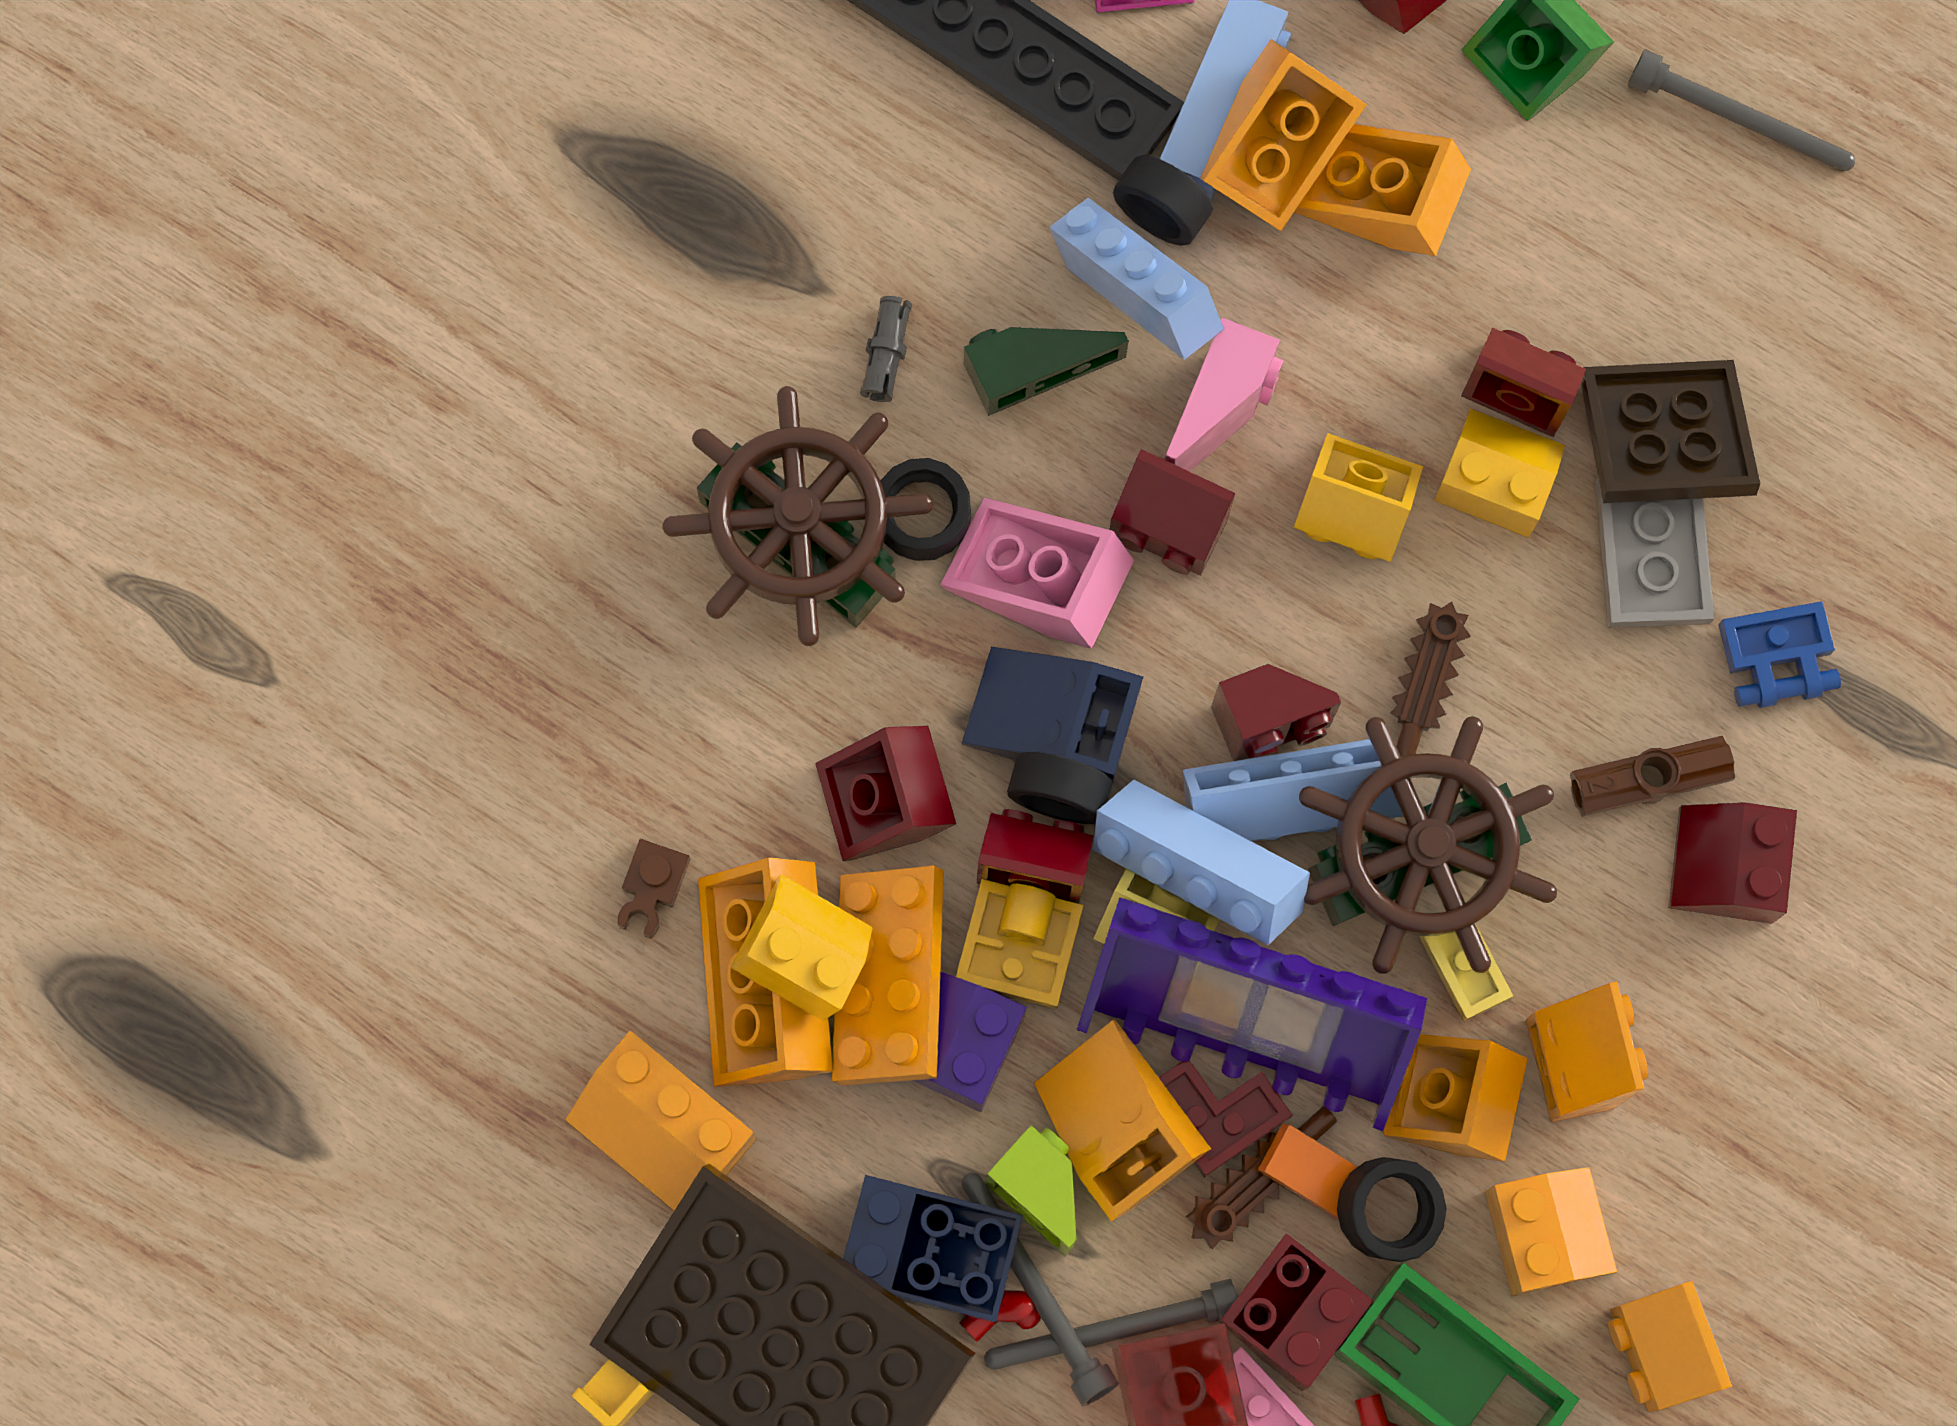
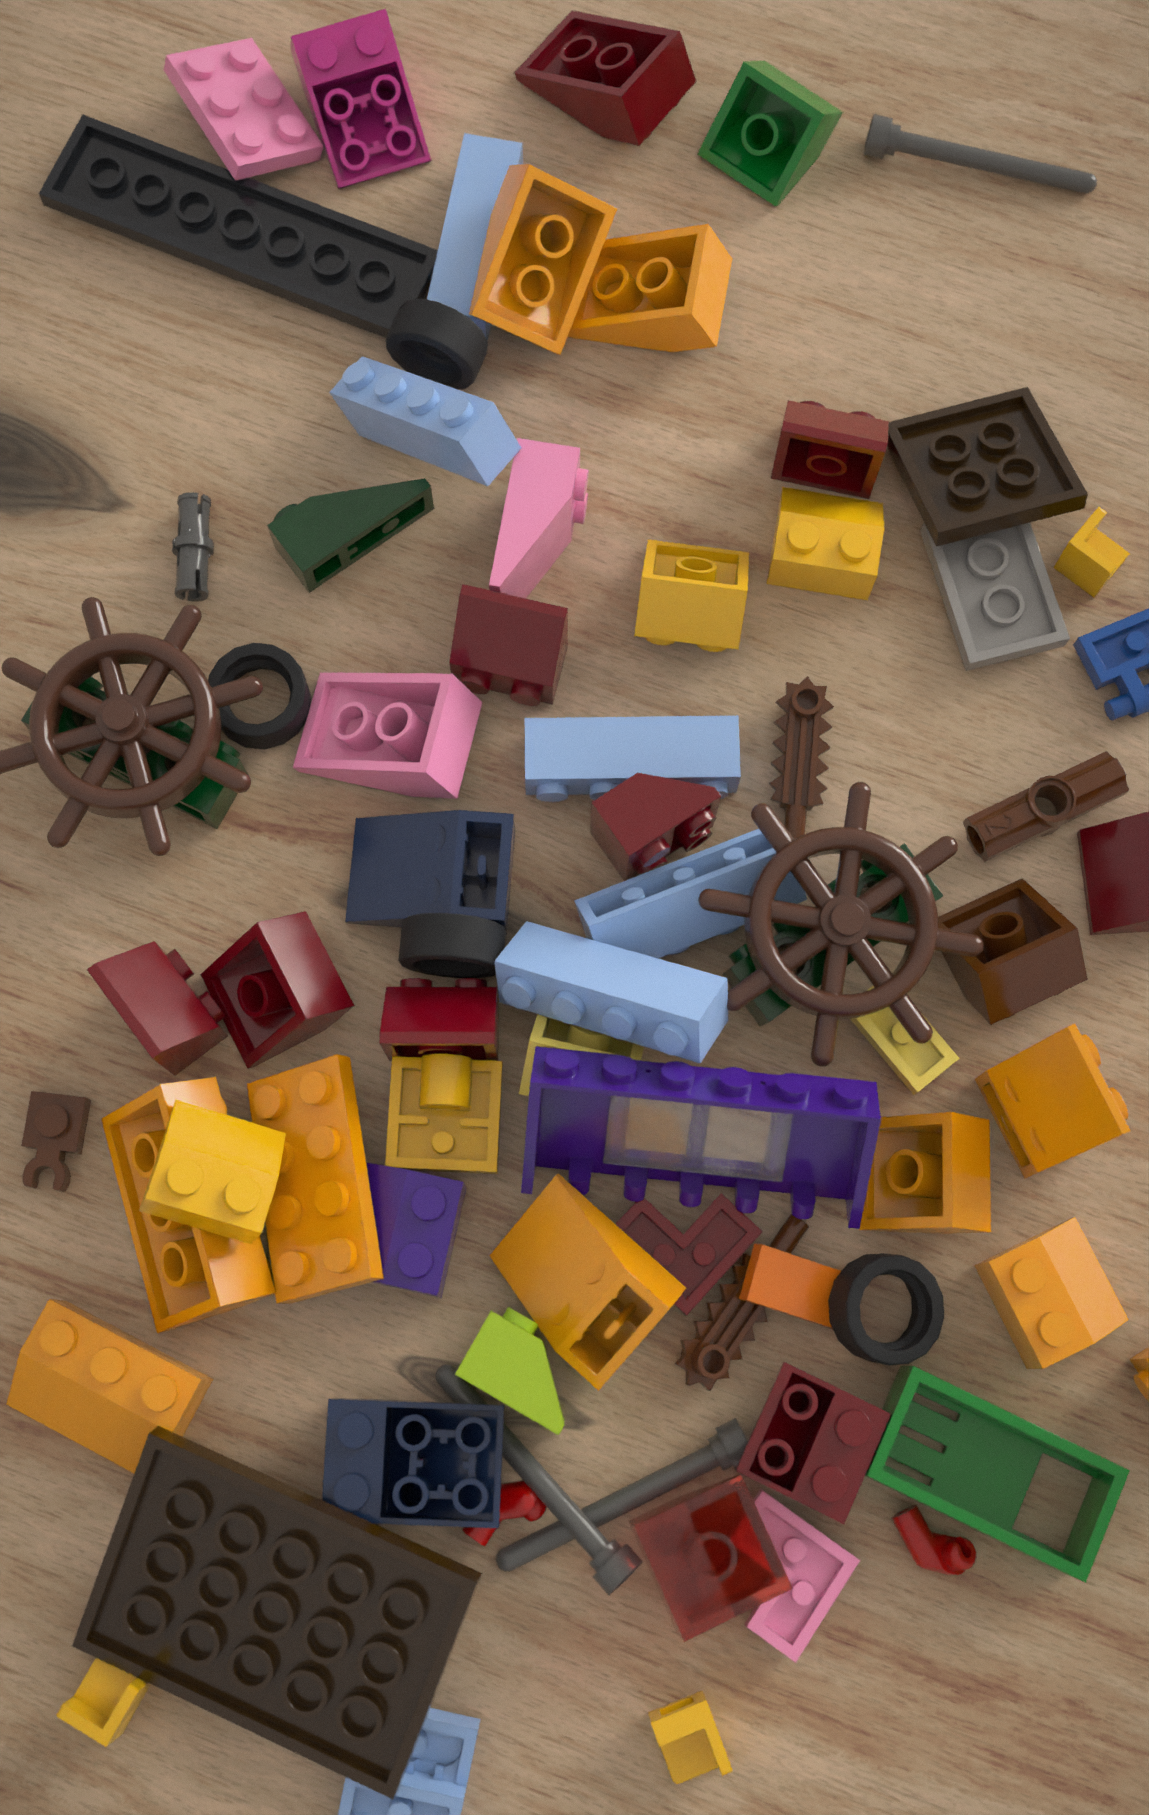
camera: 10 degrees left, 0 degrees up
none -> dark red slope [87,941,228,1075]
none -> light blue brick [524,715,741,802]
none -> reddish brown slope [938,878,1088,1025]
none -> yellow panel [1053,507,1130,598]

